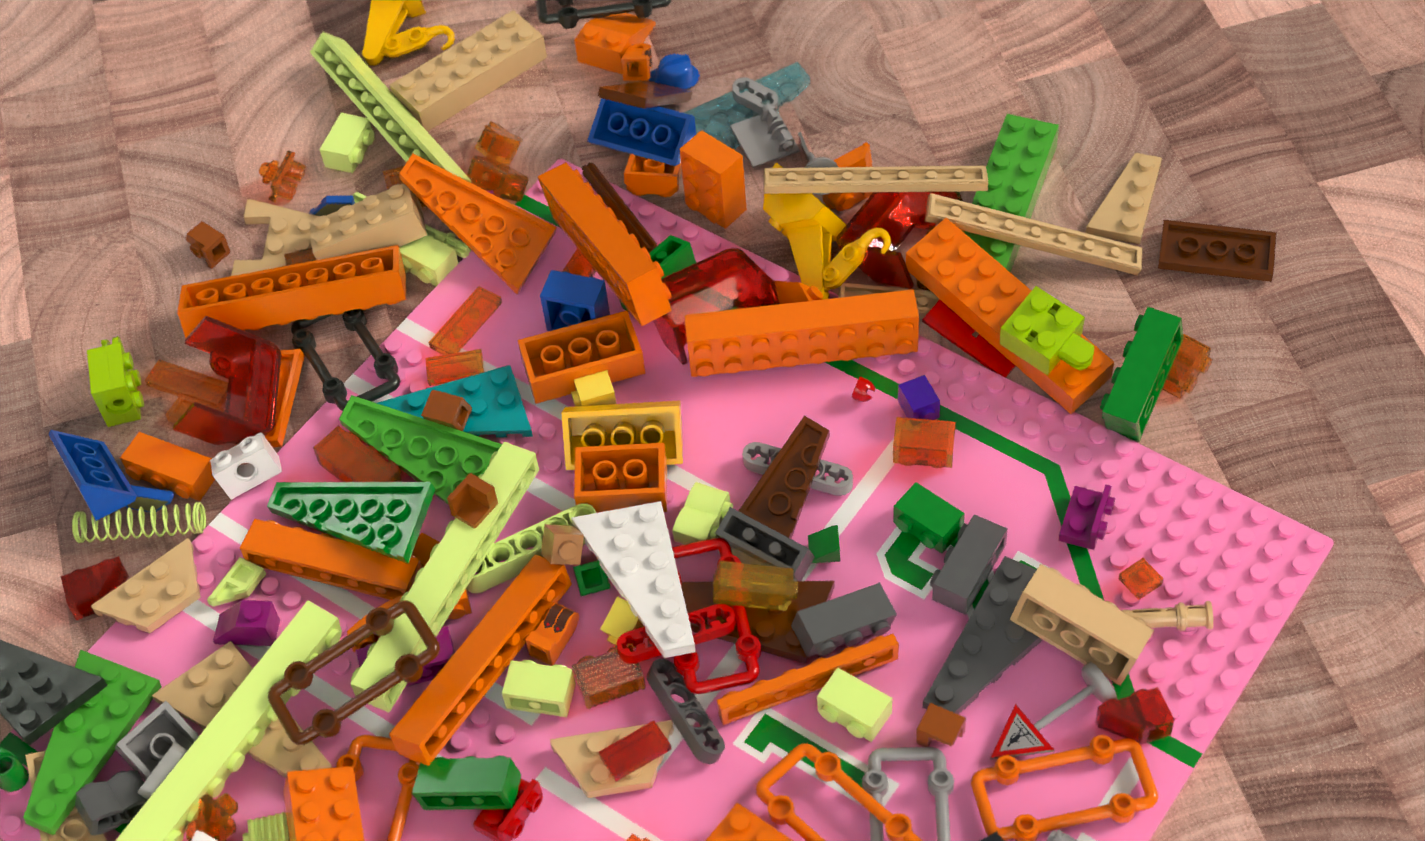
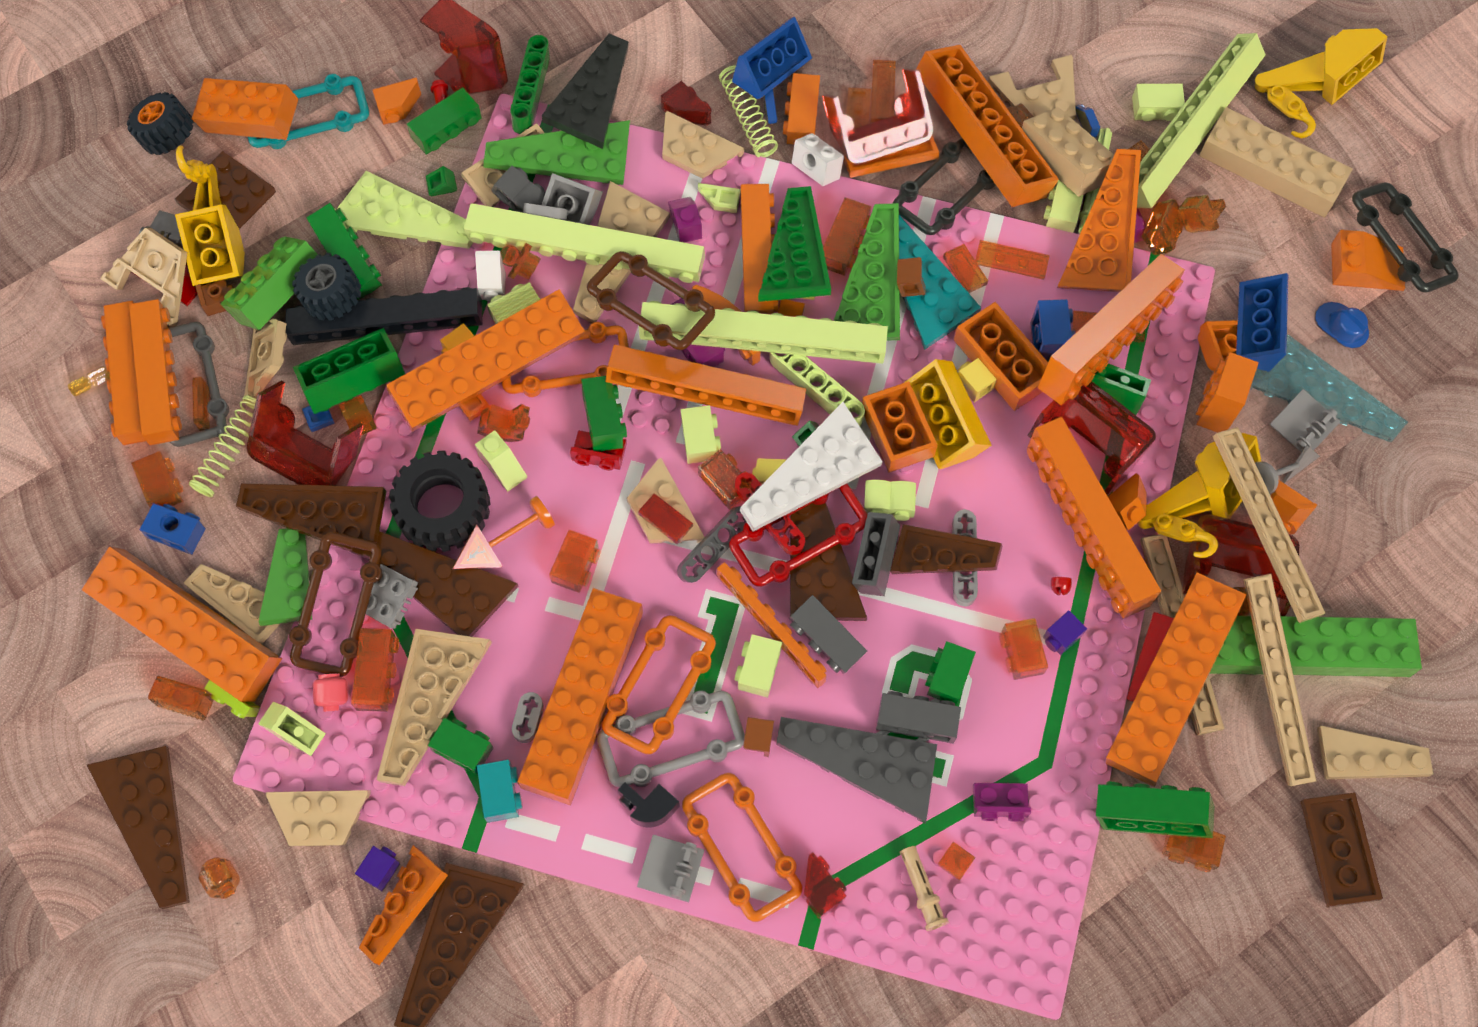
camera: 65 degrees right, 15 degrees up
lime brick [87,336,144,427] -> none
dark orange brick [186,221,231,269] -> none
clear orange hips [259,150,306,203] -> none
dark orange panel [447,473,498,528] -> none
orange leg [525,603,579,666] -> none
medium nougat brick [541,524,584,565] -> none
reddish brown axle [582,162,657,253] -> none
reddish brown tile [598,81,692,109] -> none
orange leg [621,43,652,81] -> none
clear yellow brick [713,561,798,611] -> none
light grey beam [732,77,778,114] -> none
green slope [808,525,840,563] -> none
light grey piece [990,662,1117,759] -> none
lime brick [1000,286,1094,376] -> none
tan brick [1010,564,1154,686] -> none

